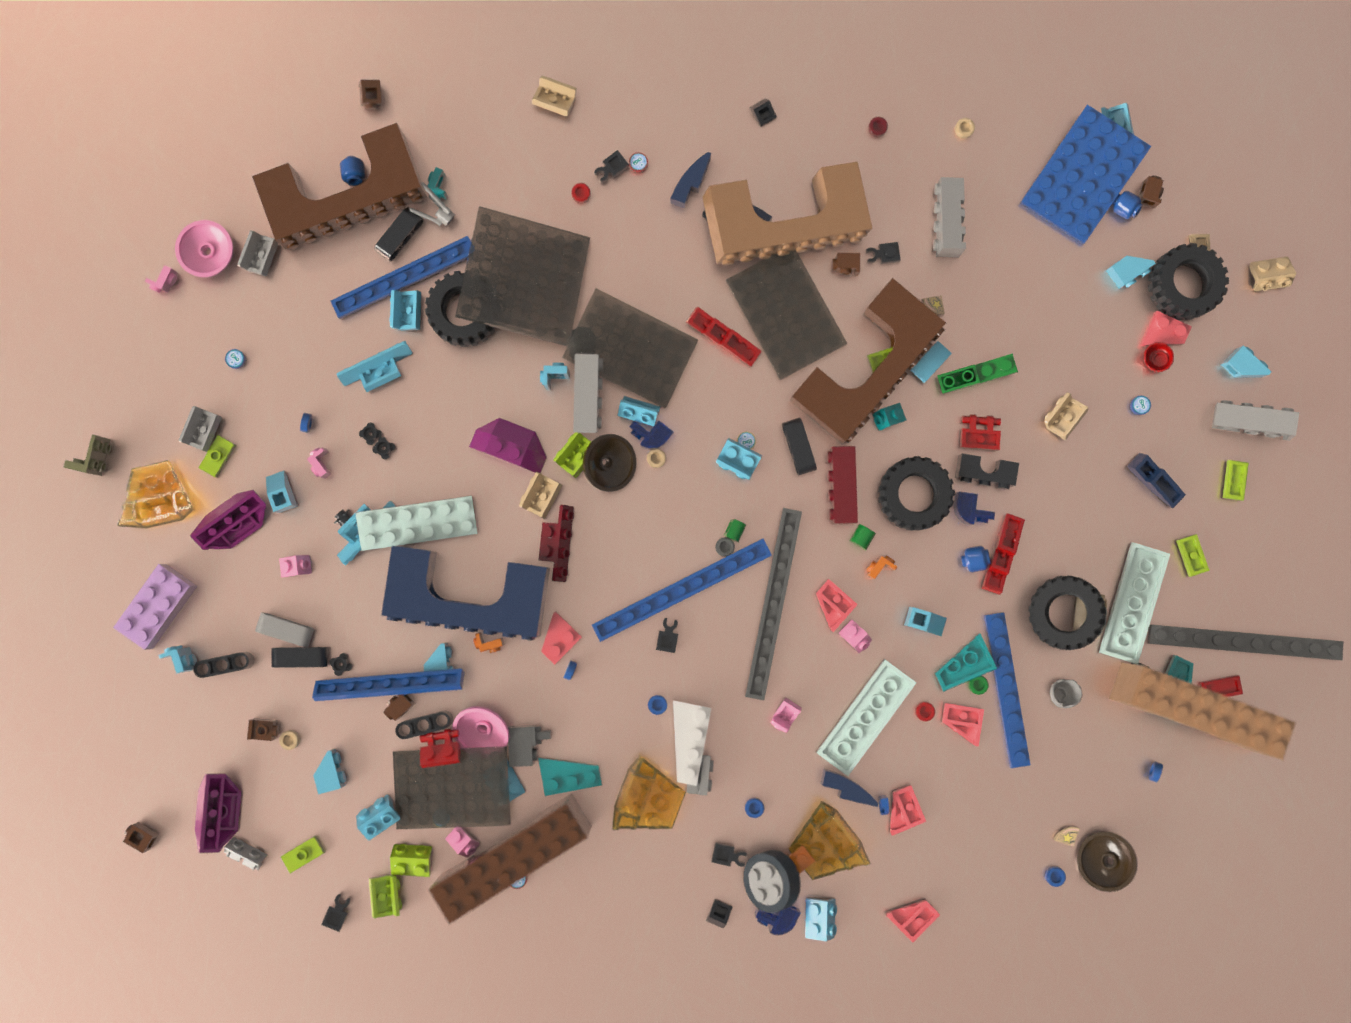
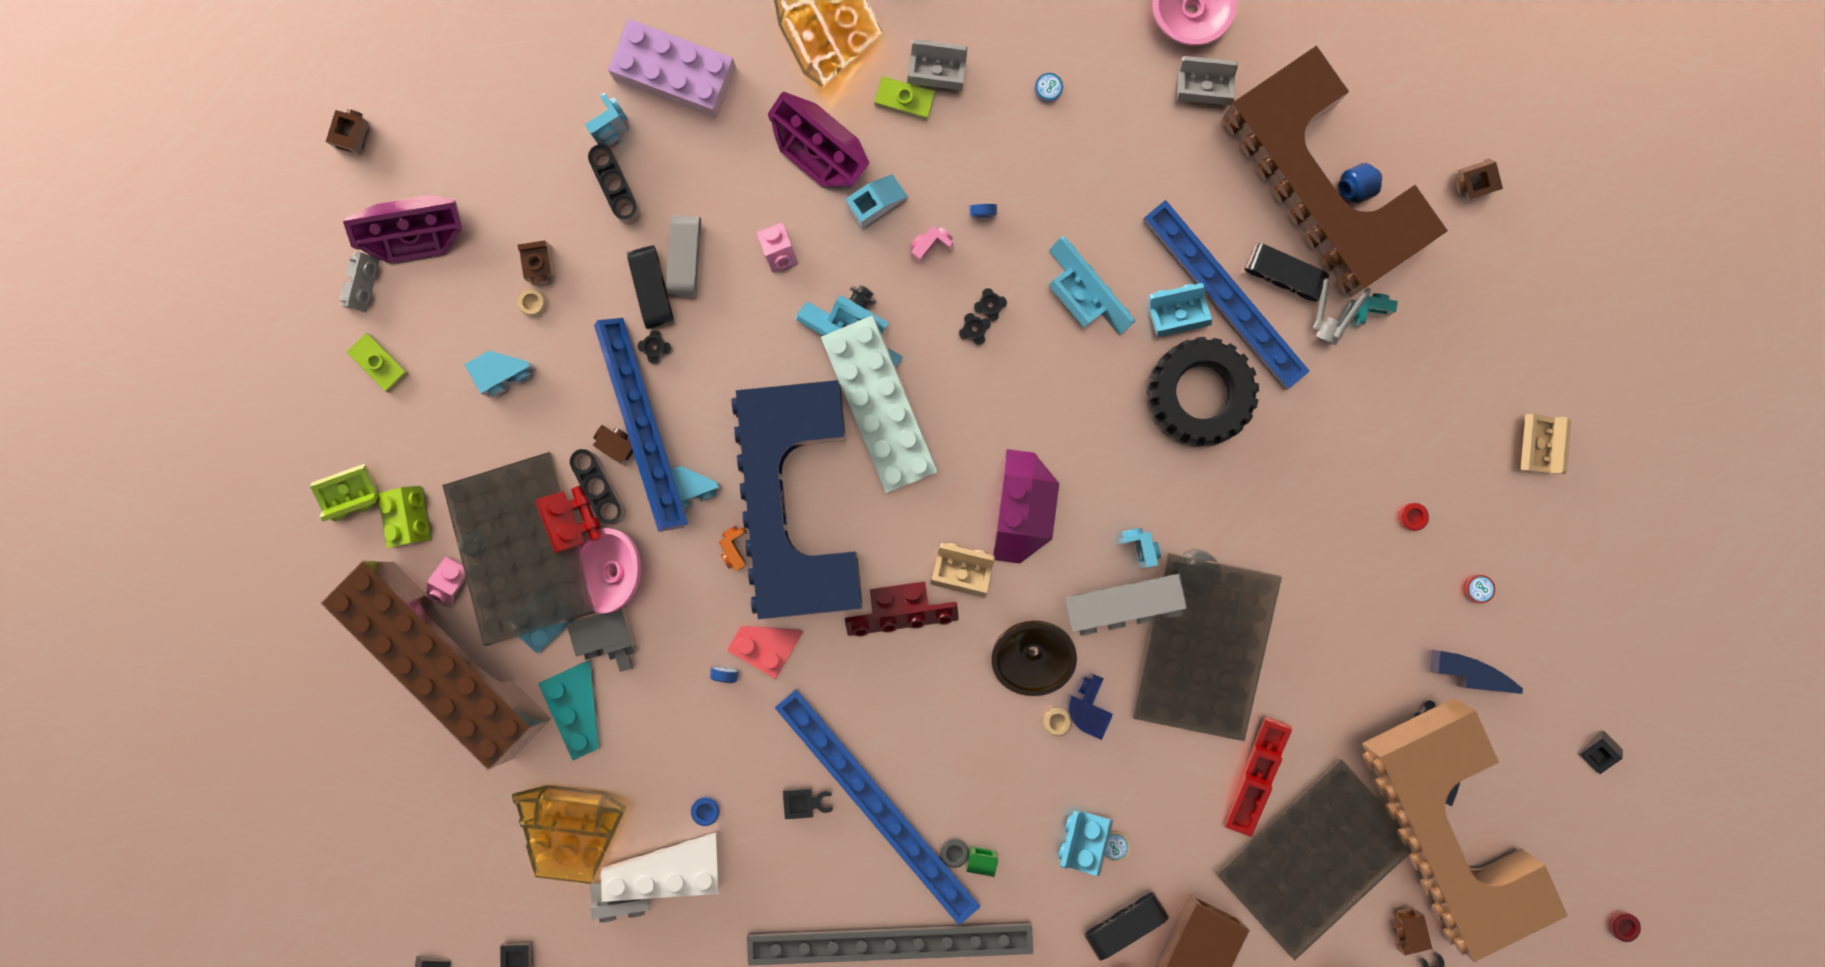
camera: 75 degrees right, 0 degrees up
black plate [321,894,351,932] -> none
medium azure bracket [356,794,400,840] -> none
clear smoke plate [455,206,590,346] -> none
lime bracket [553,432,591,478] -> none
black plate [594,150,629,183] -> none
medium azure bracket [617,396,660,426] -> none

